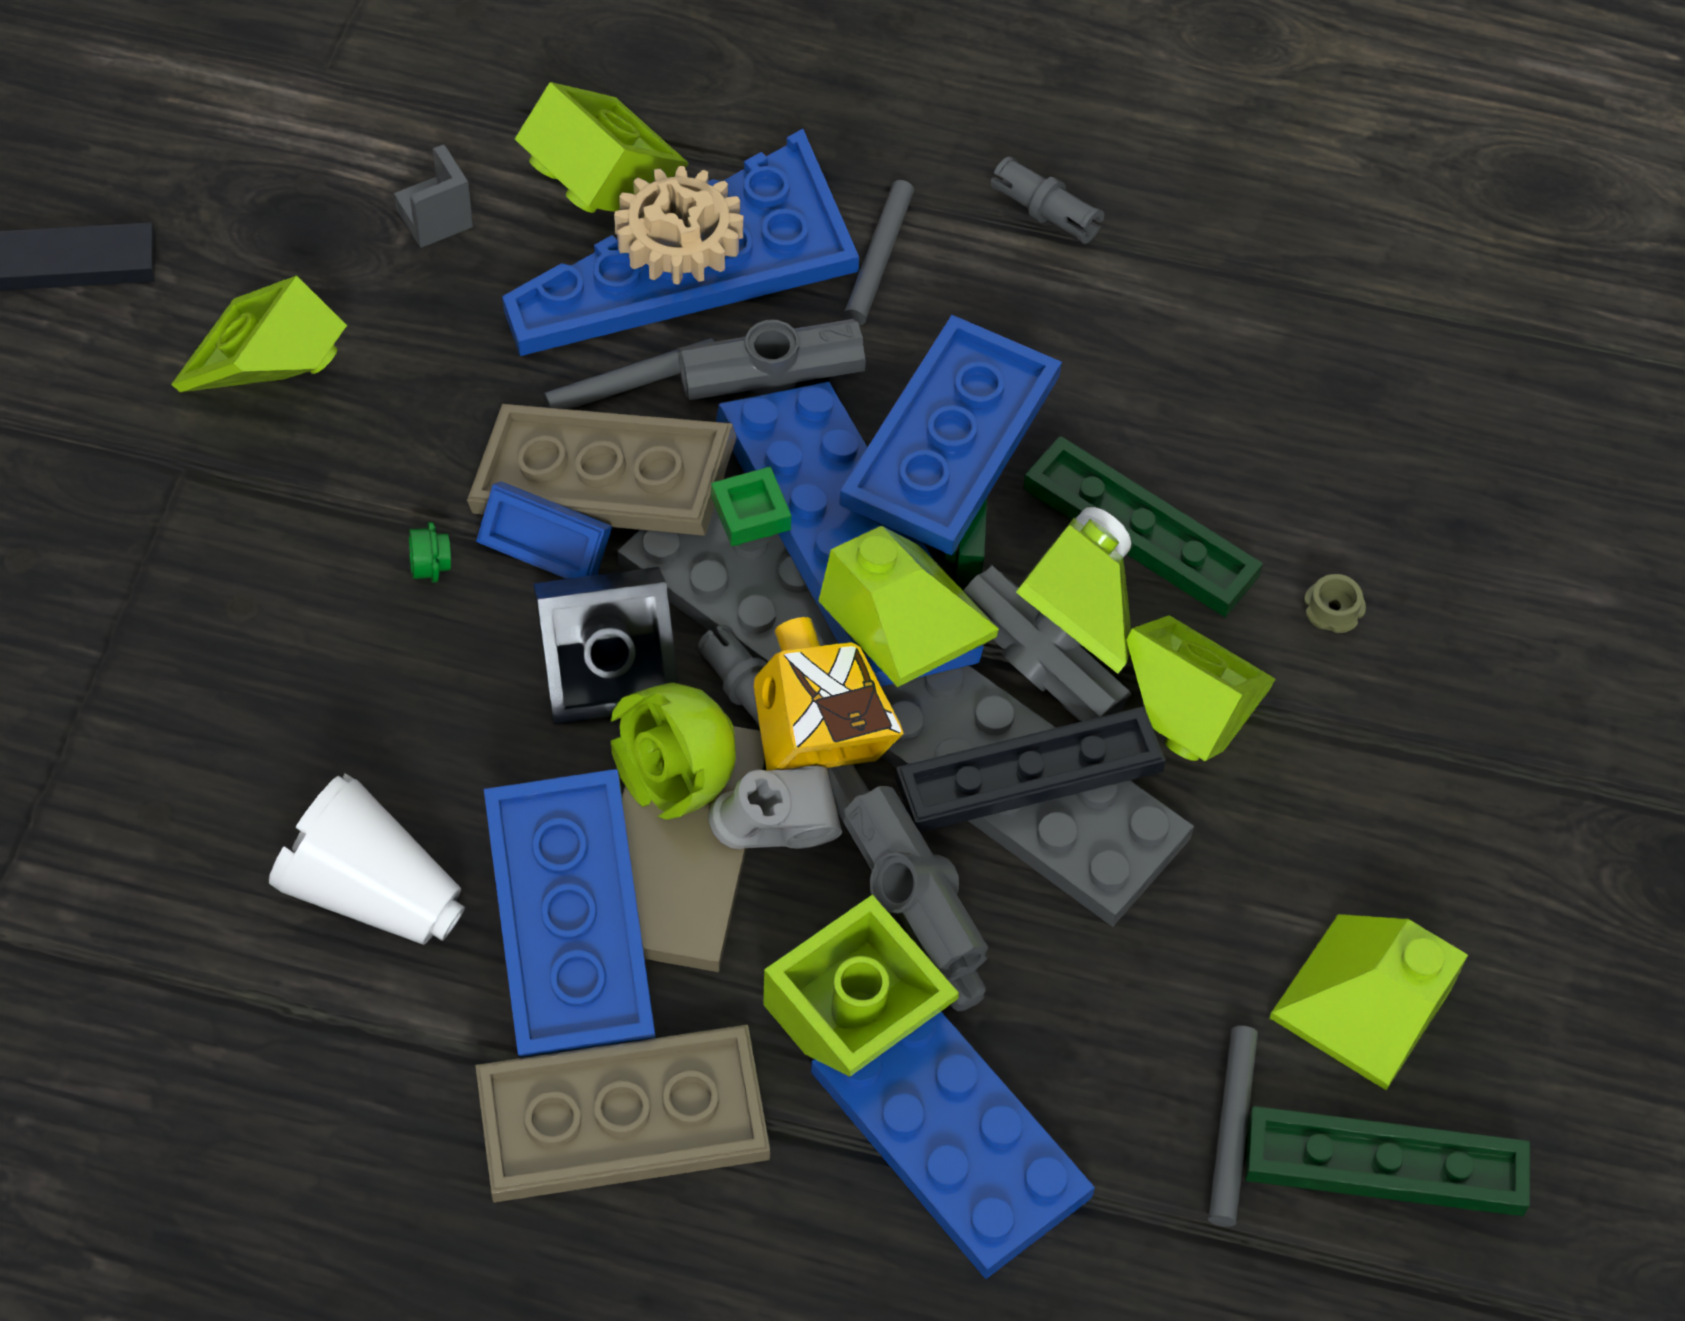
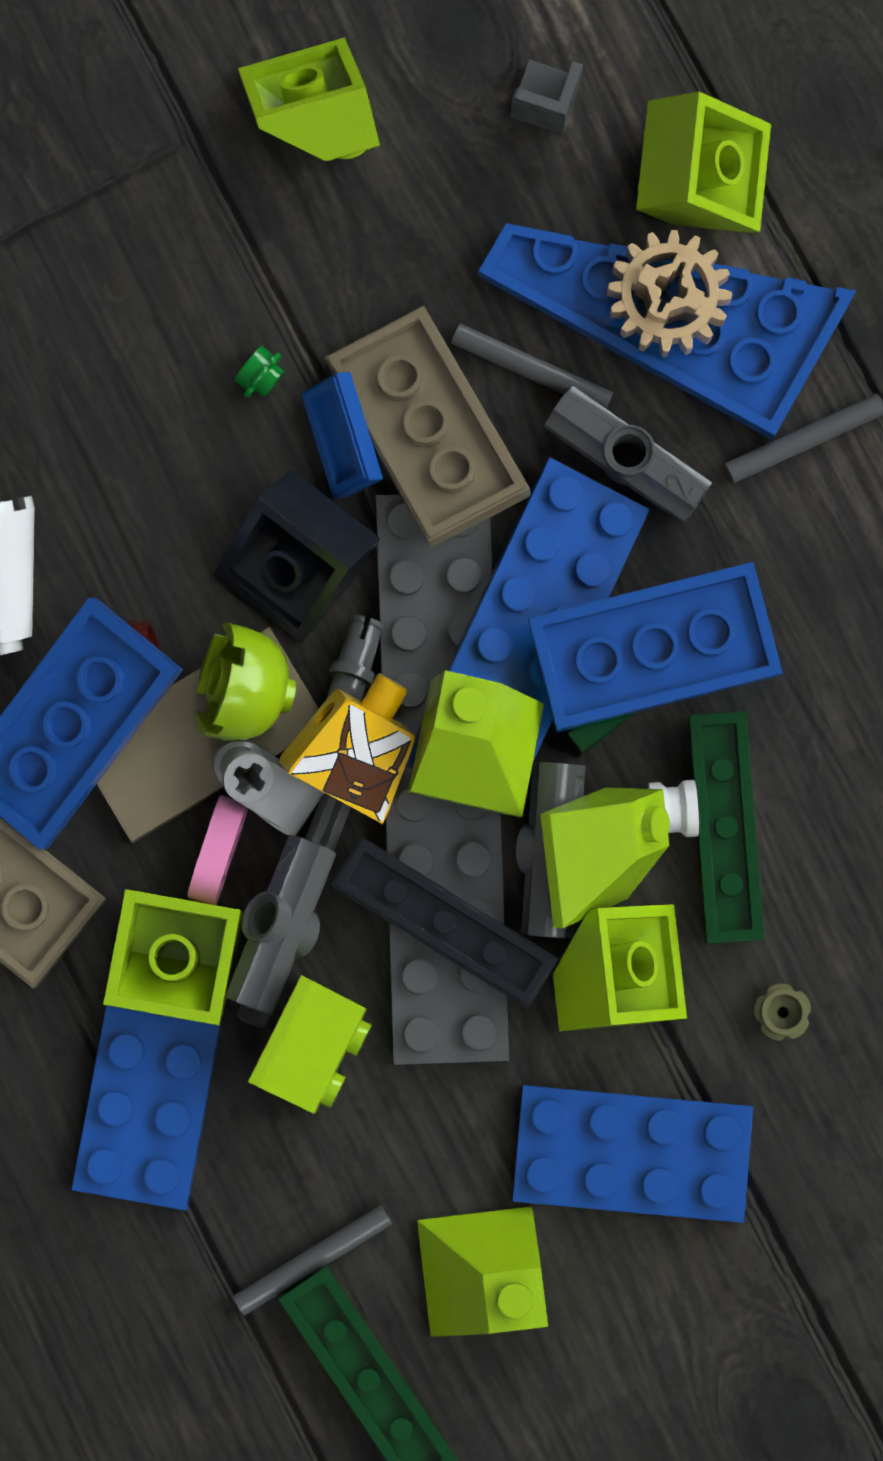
camera: 50 degrees right, 25 degrees up
green tile [711,466,792,547] -> none
none -> bright pink beam [187,795,248,905]
none -> lime slope [248,975,372,1114]
none -> blue plate [512,1085,753,1223]

